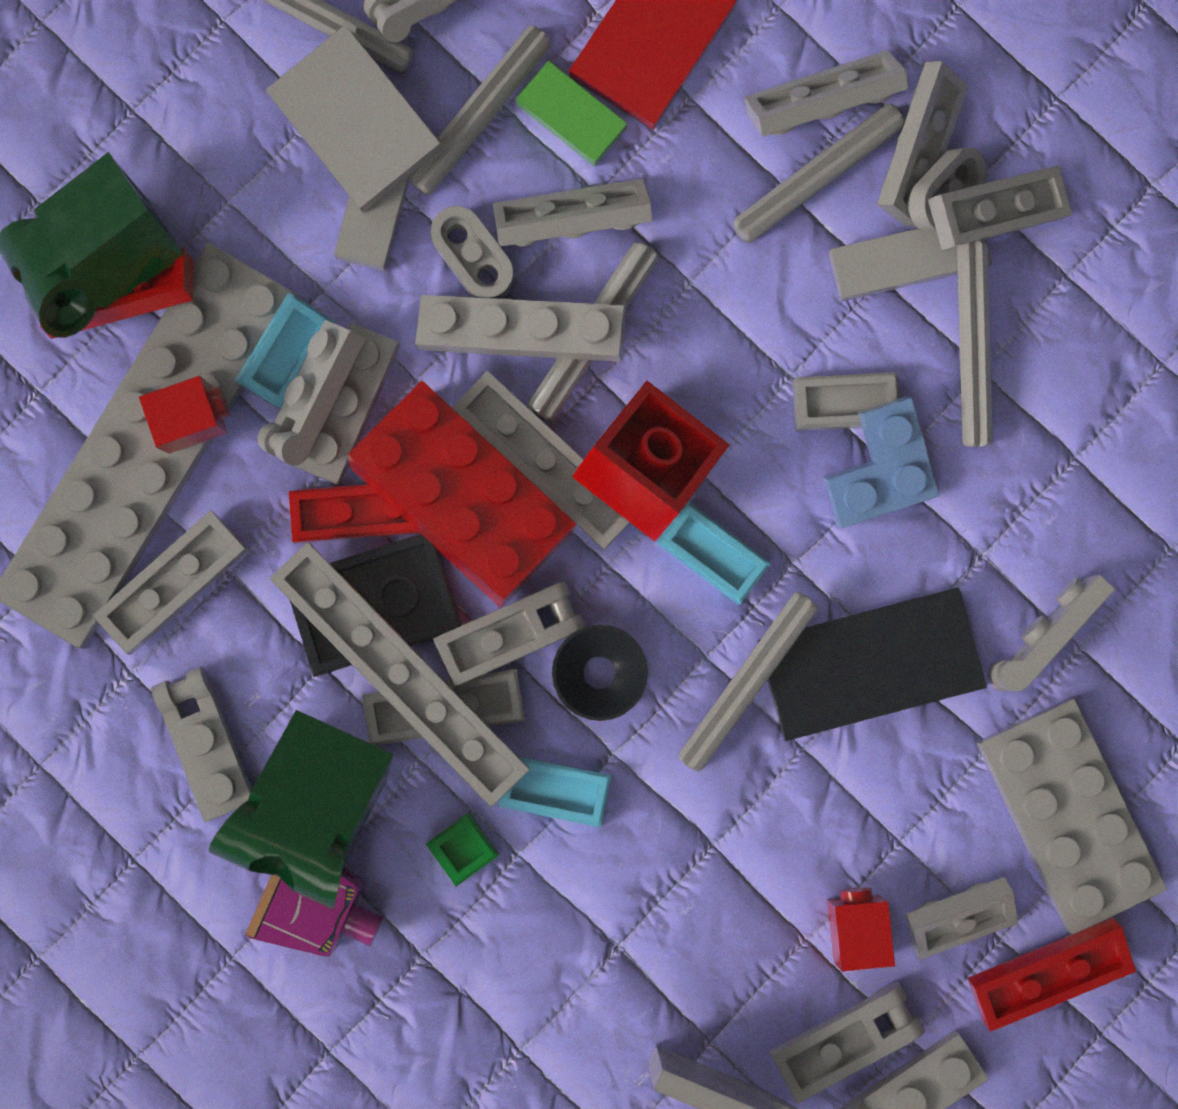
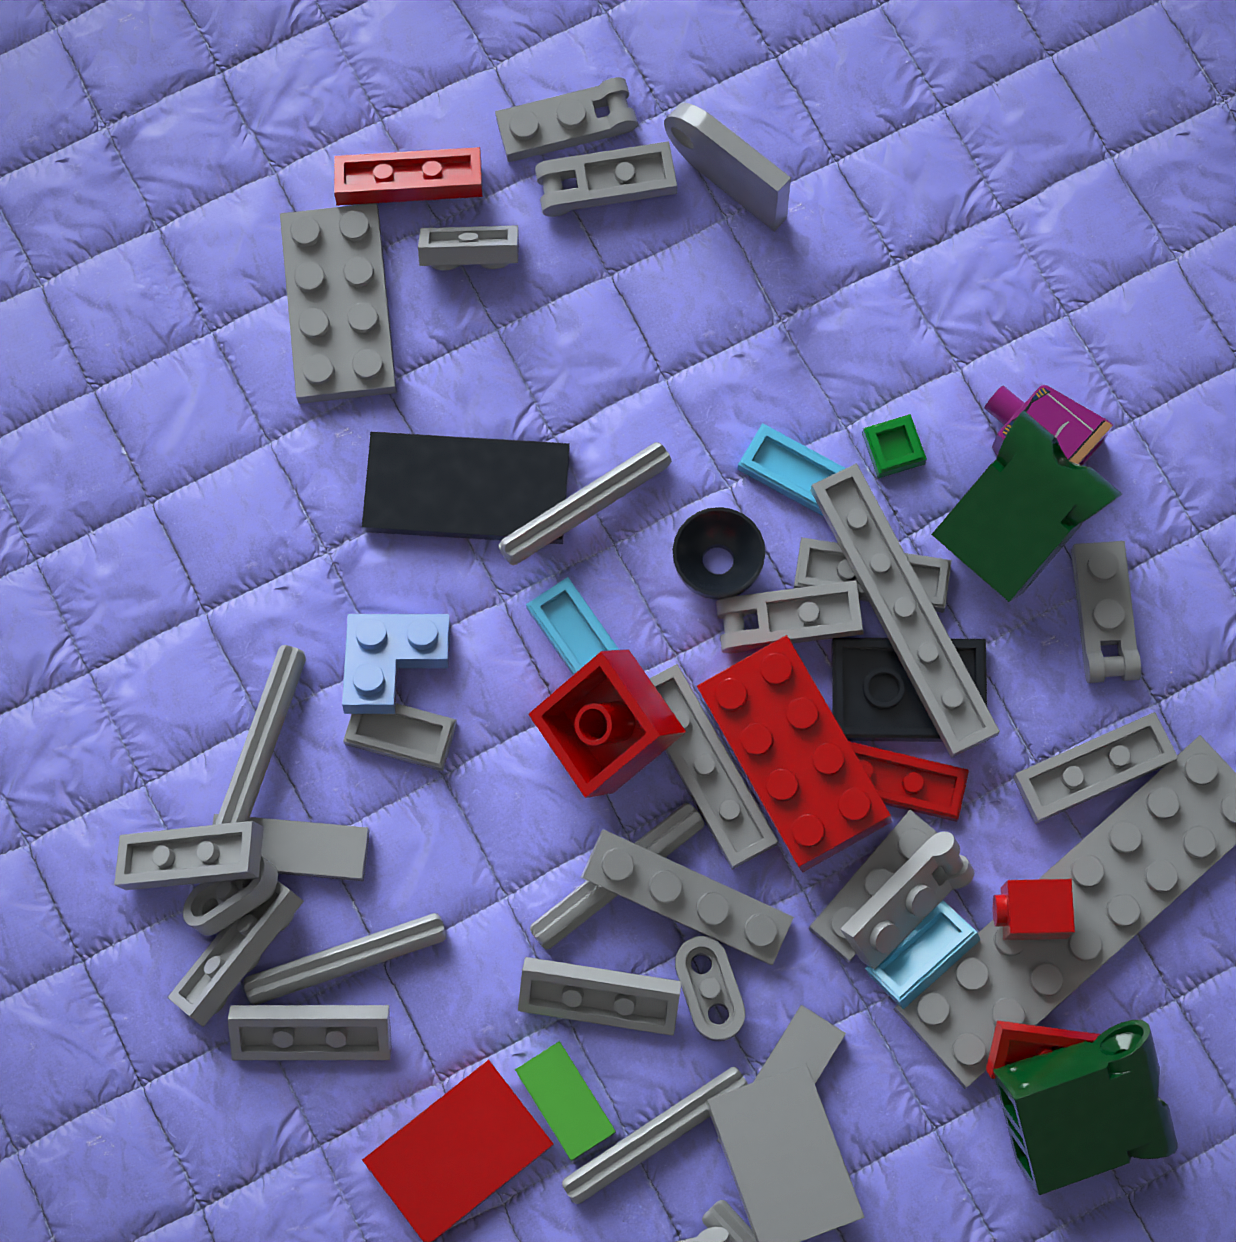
camera: 155 degrees left, 10 degrees down
red brick [827,887,895,972] -> none
light grey plate [987,575,1115,692] -> none

